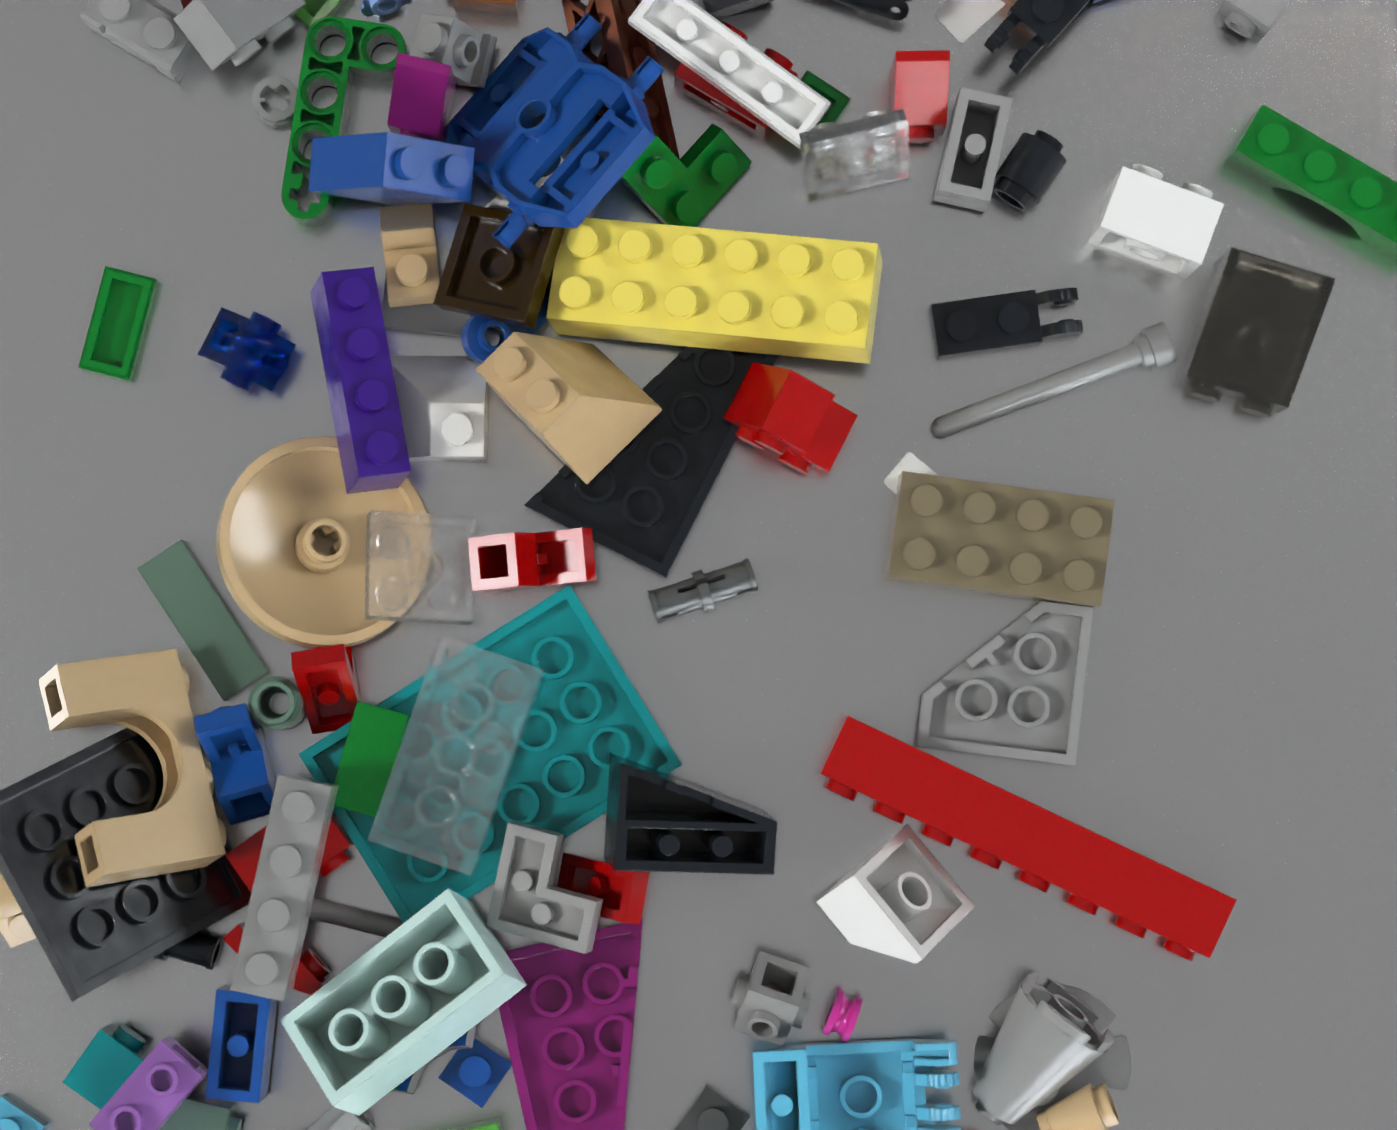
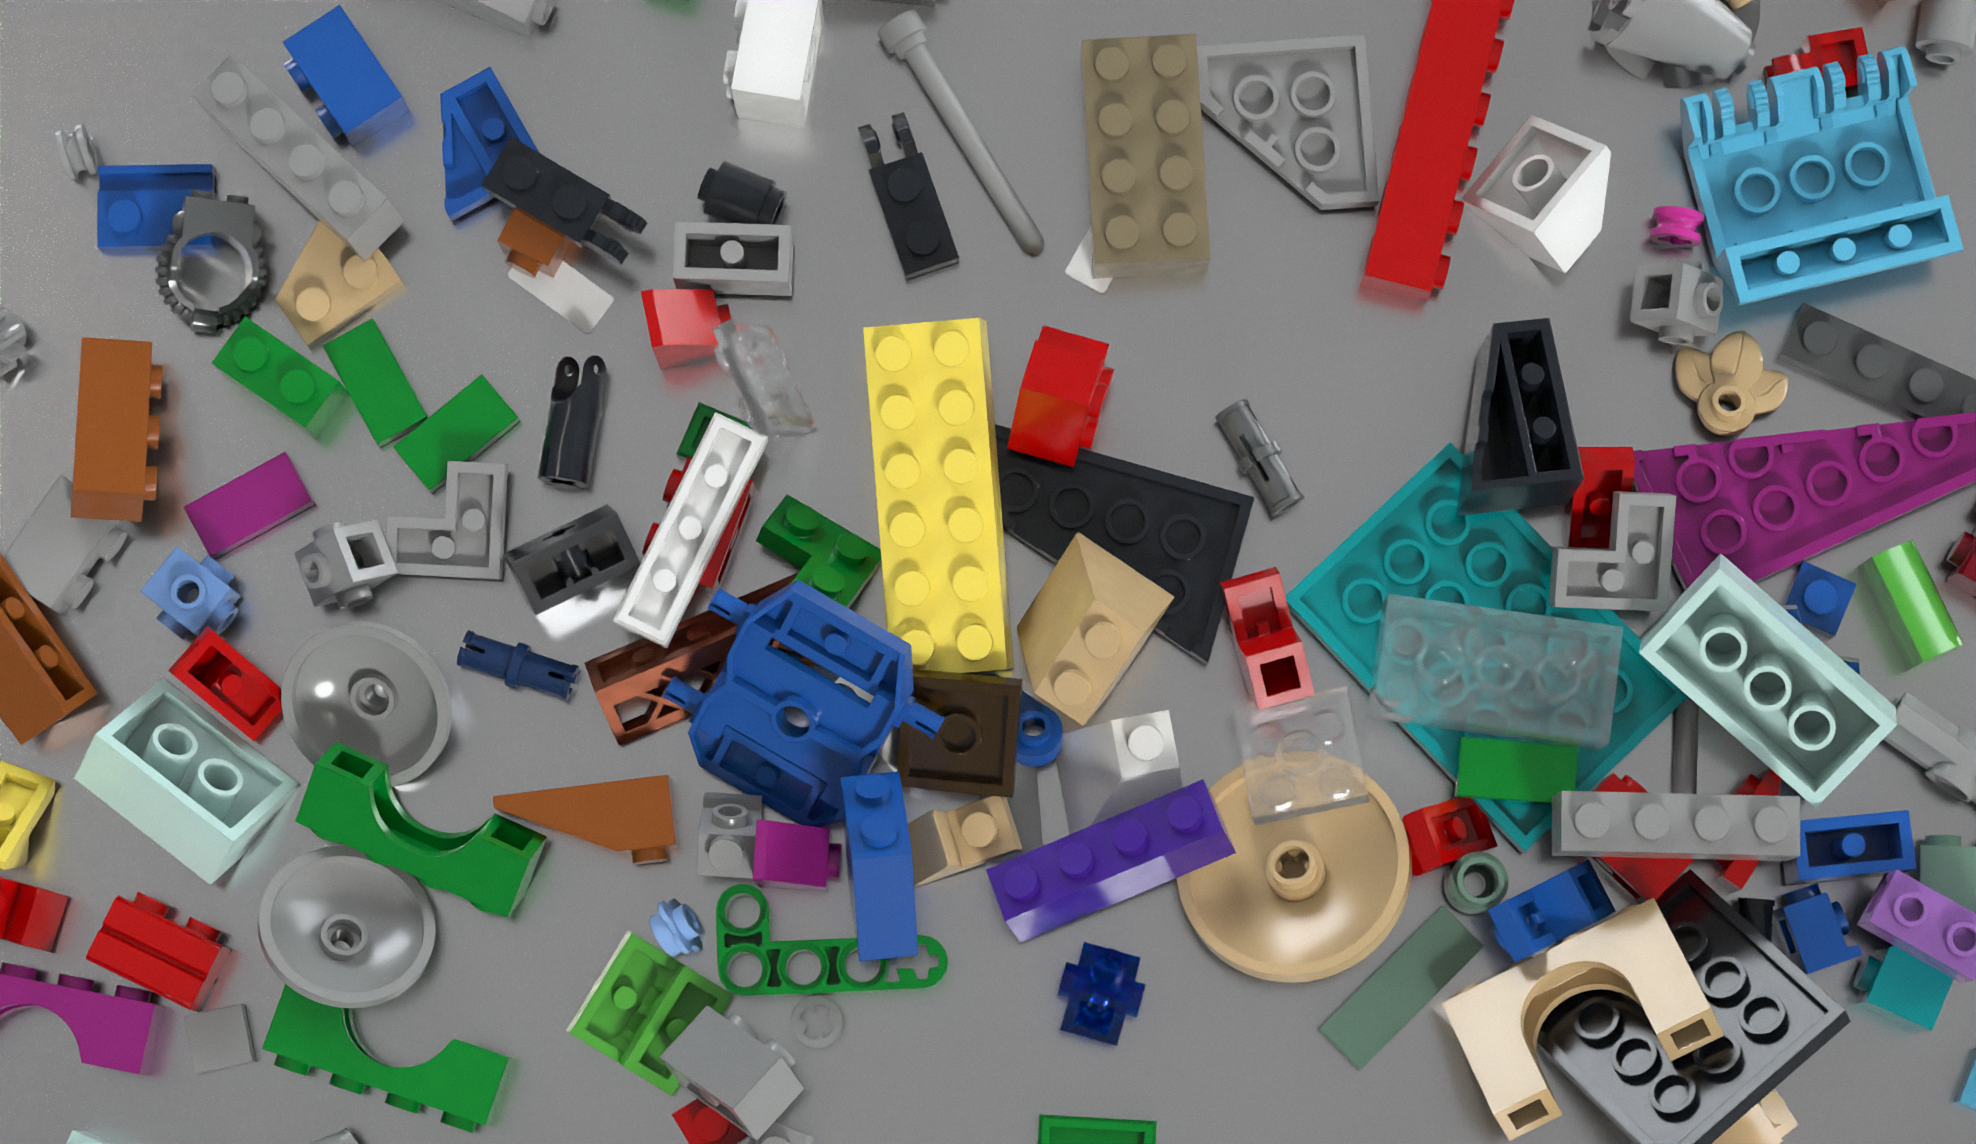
camera: 100 degrees left, 5 degrees down
none -> tan plate [1675,330,1788,437]
none -> blue brick [1773,883,1863,975]

